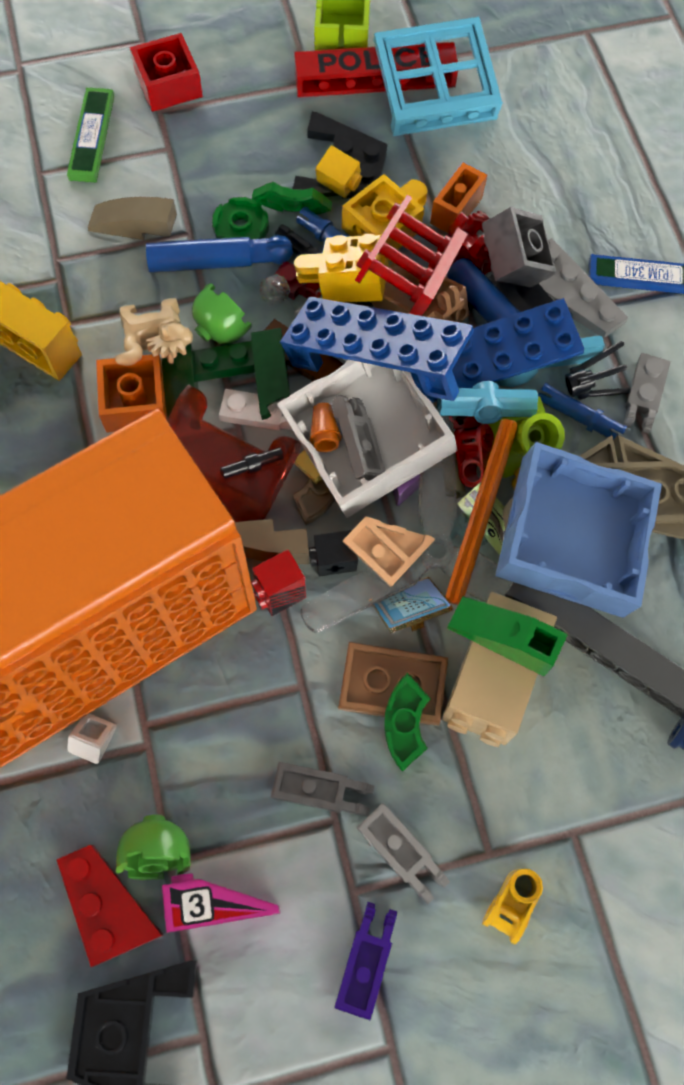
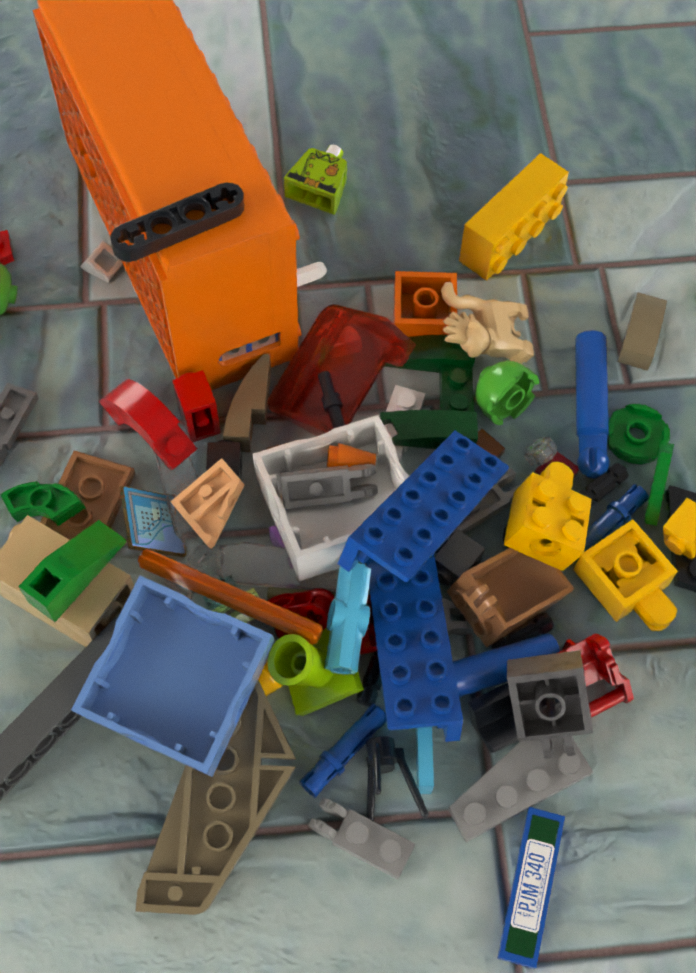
camera: 100 degrees right, 5 degrees down
red fence [355,194,467,316] -> none
orange brick [430,162,488,233] -> none
none -> red arch [98,379,198,471]
none -> black beam [110,182,245,262]

